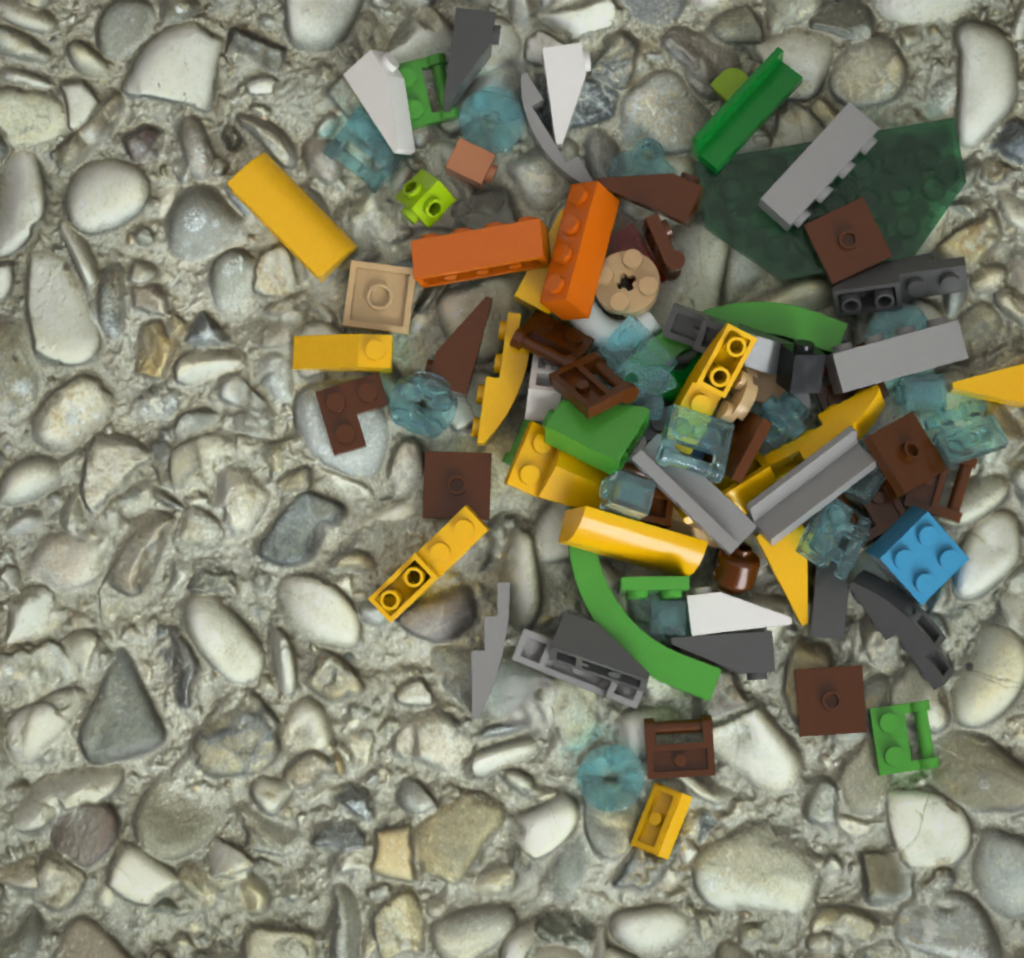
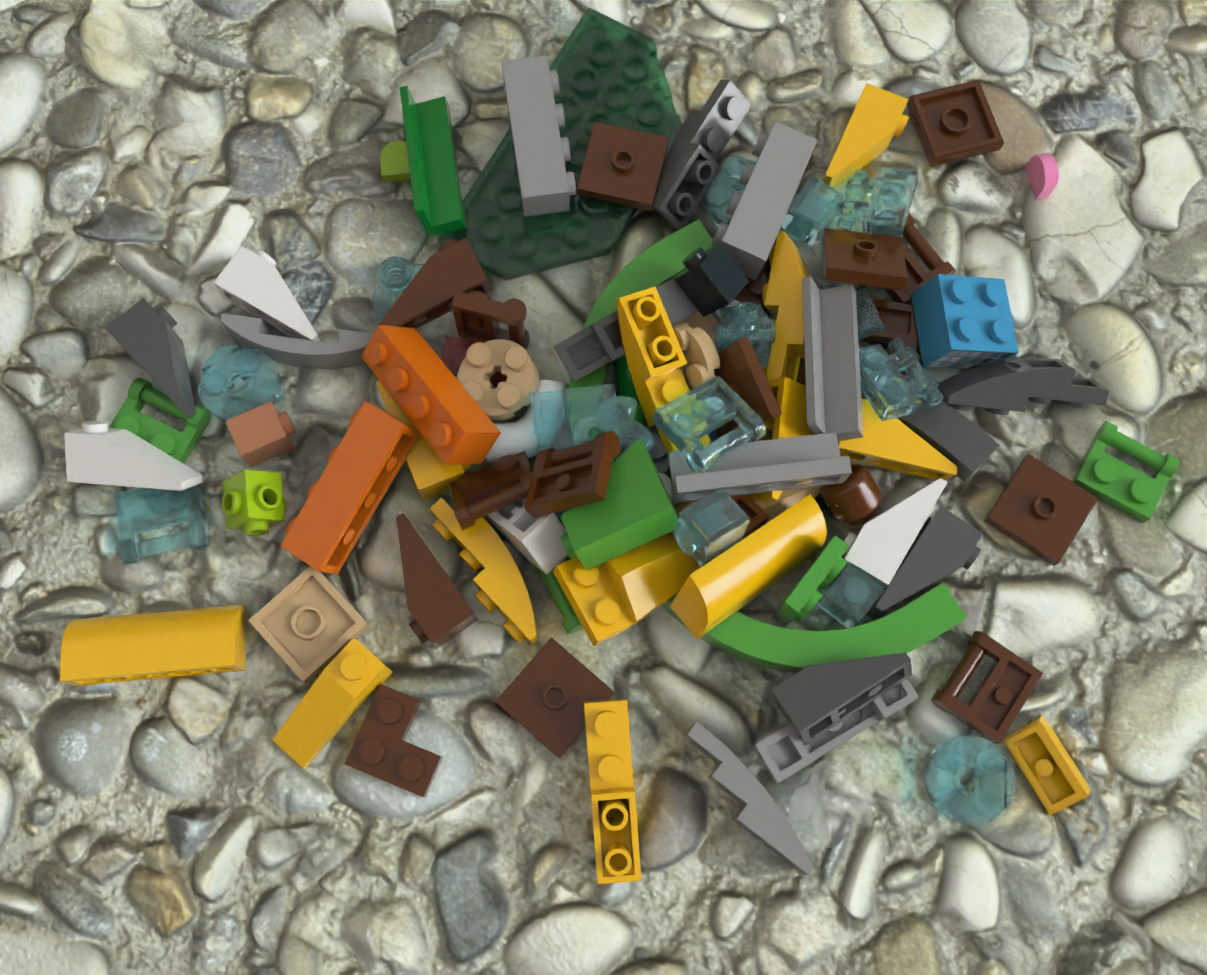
camera: 50 degrees left, 10 degrees down
clear light blue plate [389,371,458,438] -> none

